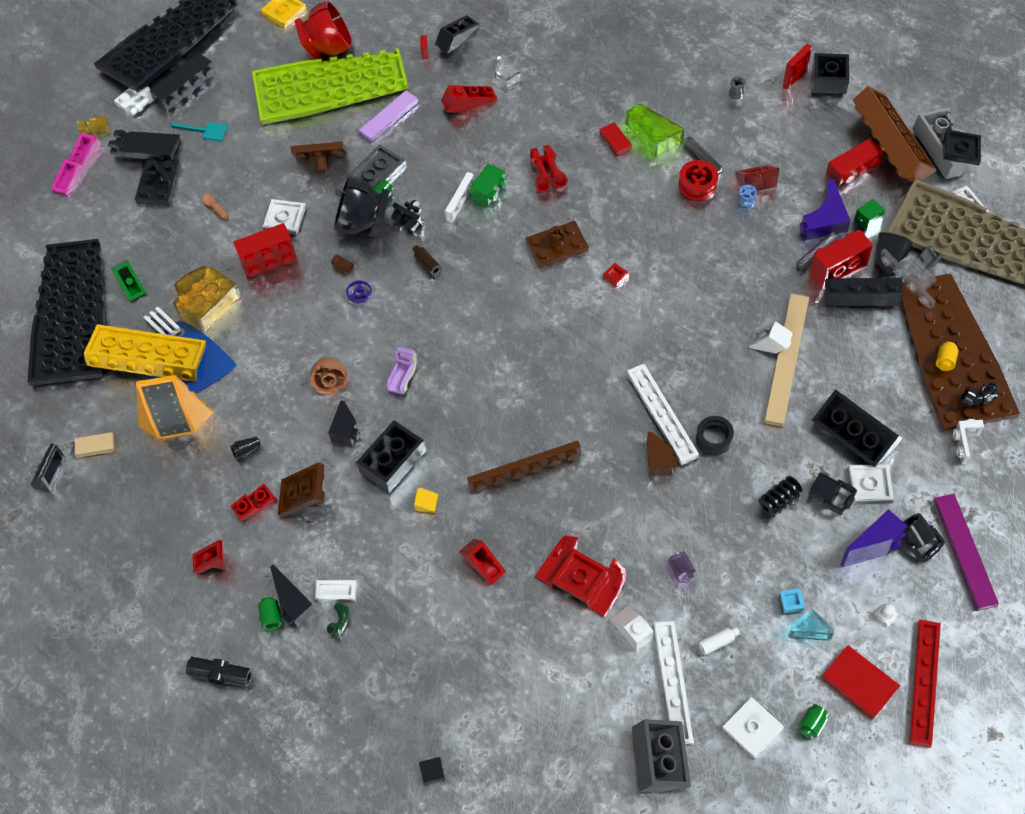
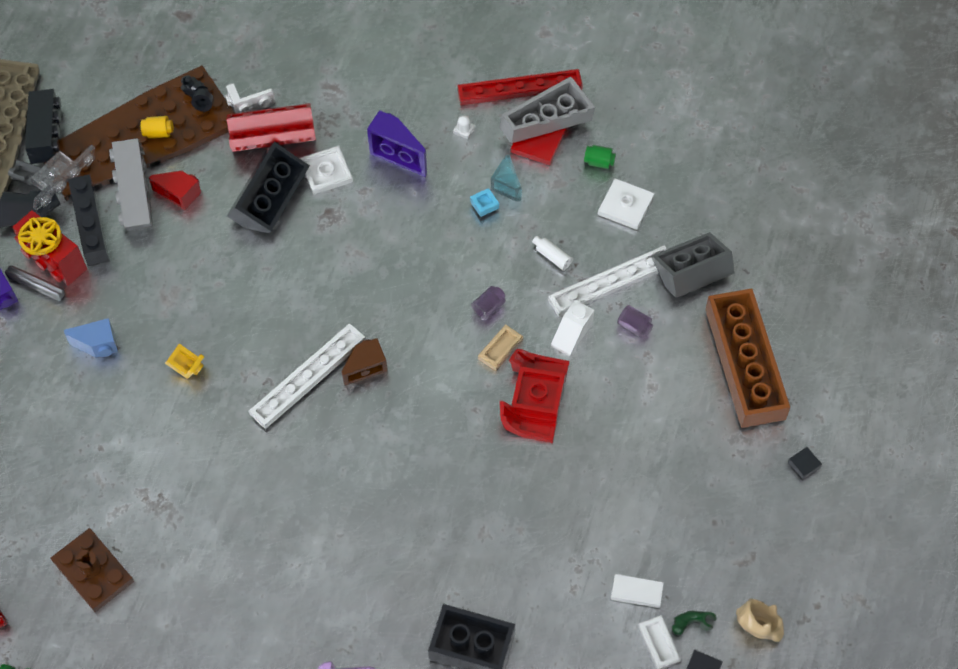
camera: 115 degrees left, 0 degrees up
yellow slope [414,488,439,513] -> none
red arch [459,539,506,585] -> none
reddish brown plate [467,440,581,493] -> none
red tile [603,263,629,287] -> none
black tyre [696,416,734,455] -> none
white slope [748,321,793,353] -> none
black piece [758,476,803,518] -> none
tan tile [764,294,809,427] -> none
black piece [808,472,857,515] -> none
black piece [903,513,945,562] -> none
magenta tile [934,493,999,611] -> none
none -> yellow wheel [18,217,62,255]
none -> black brick [25,89,62,164]
none -> medium blue slope [64,318,118,358]
none -> light grey wedge [109,139,153,231]
none -> red slope [149,170,202,210]
none -> yellow bracket [165,344,205,379]
none -> brick [227,103,316,152]
none -> tan tile [478,324,524,371]
none -> light grey wedge [499,77,595,143]
none -> white tile [611,574,663,608]
none -> clear purple brick [617,305,654,338]
none -> dark orange brick [705,288,791,428]
none -> tan hair [736,598,784,642]

